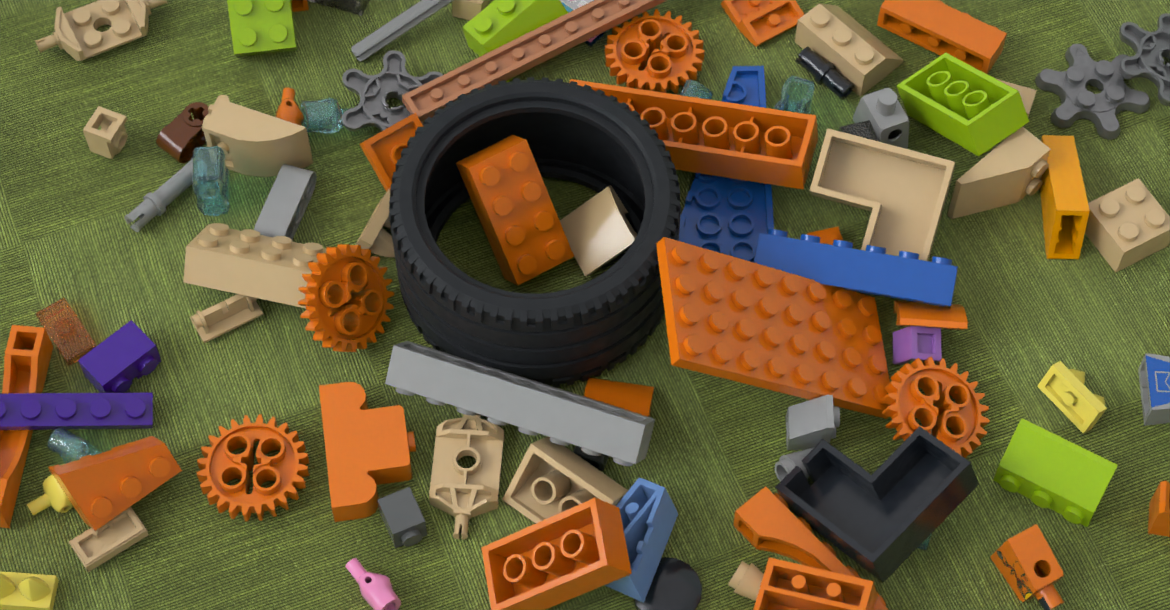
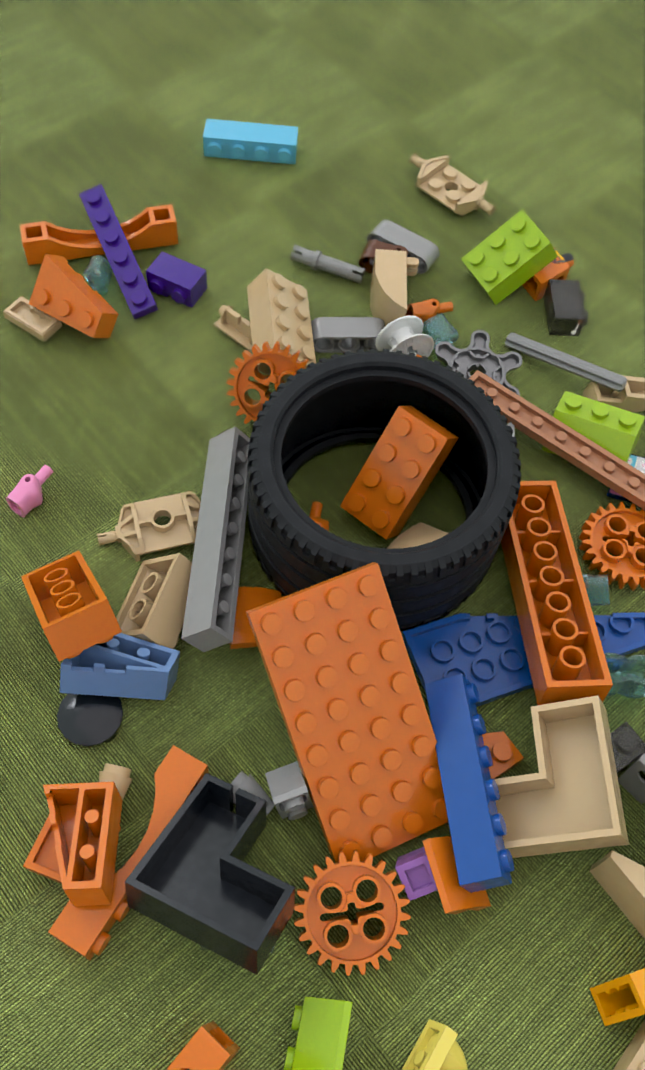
camera: 65 degrees right, 0 degrees up
clear orange plate [35,298,96,366] -> none
tan brick [83,106,128,159] -> none
clear light blue brick [192,146,230,216] -> none
orange gear [197,414,309,522] -> none
orange brick [319,382,416,522] -> none
dark grey brick [377,486,427,549] -> none
none -> light grey beam [367,220,440,274]
none -> white piece [375,315,435,357]

